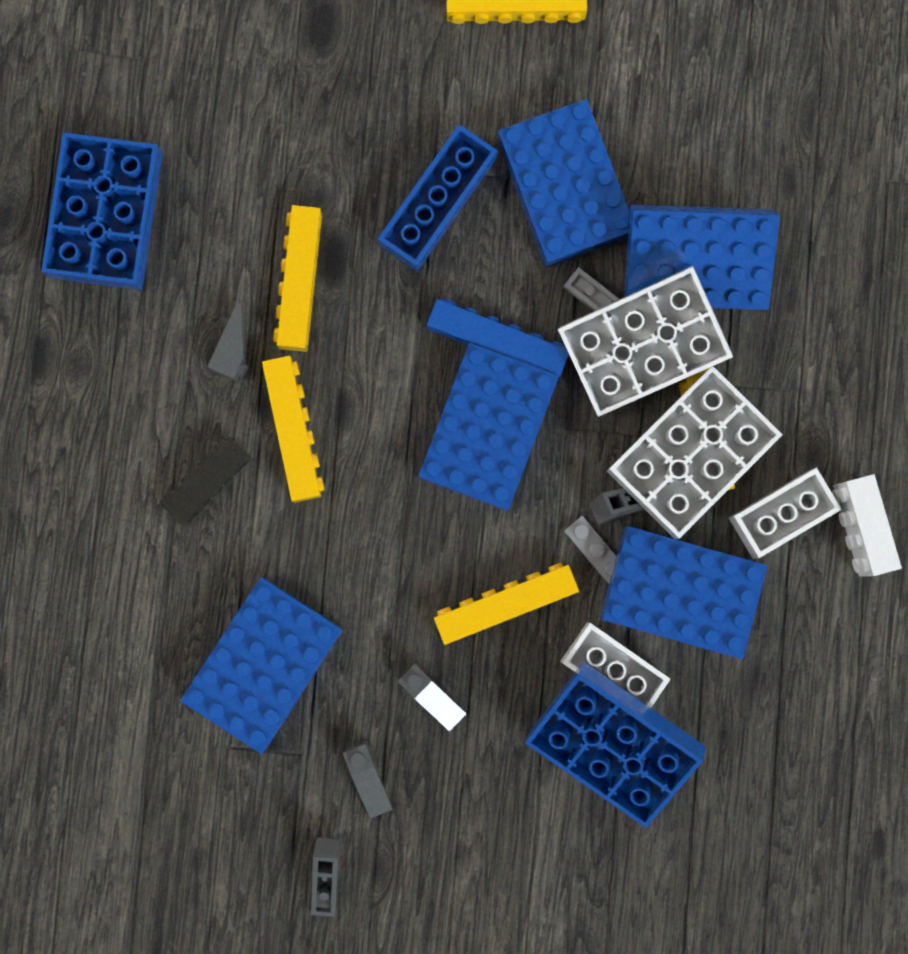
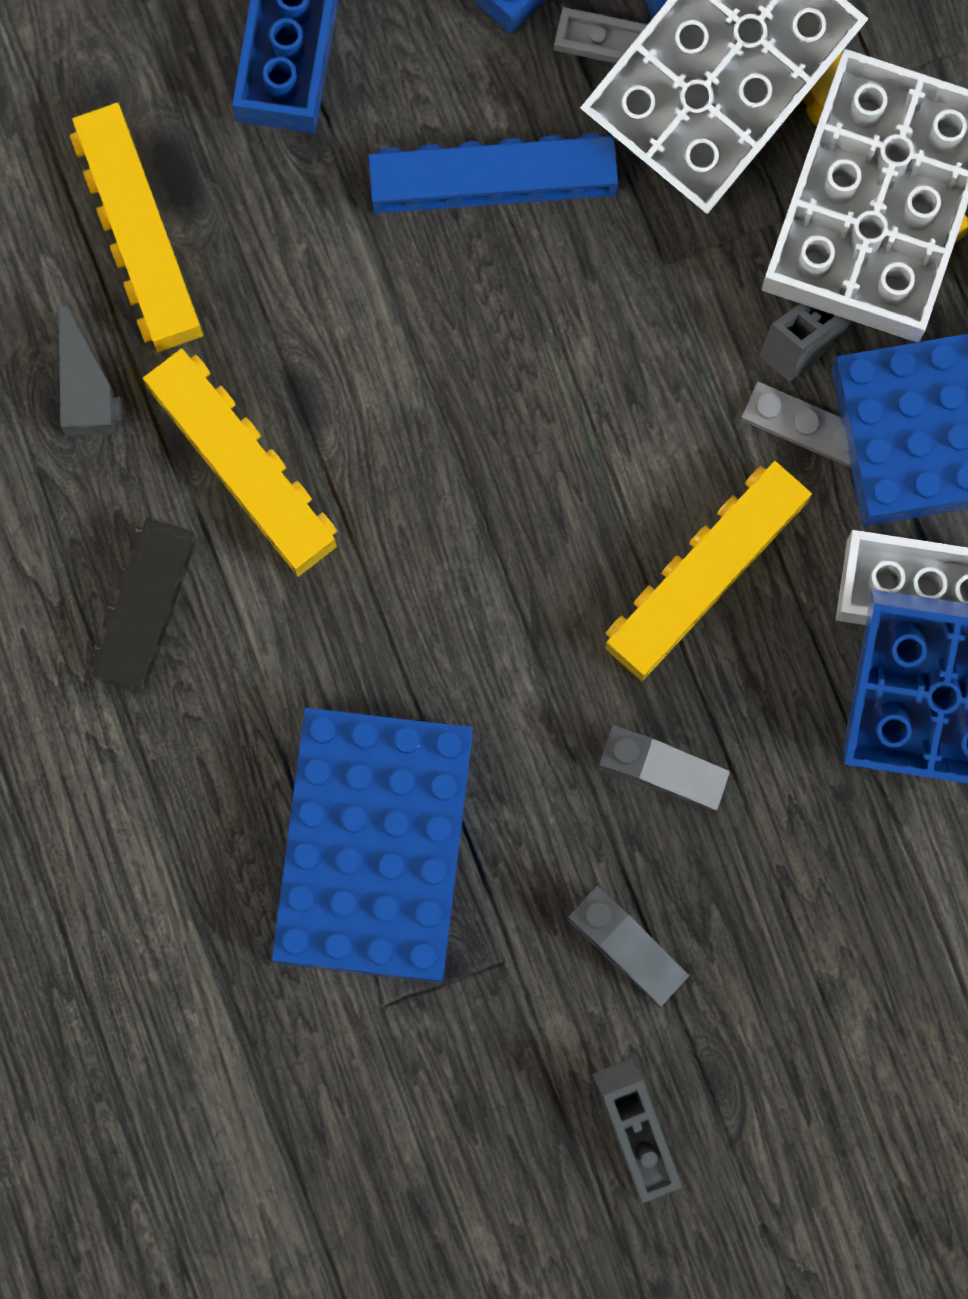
camera: 20 degrees left, 5 degrees down
blue brick [418,343,559,512] -> none

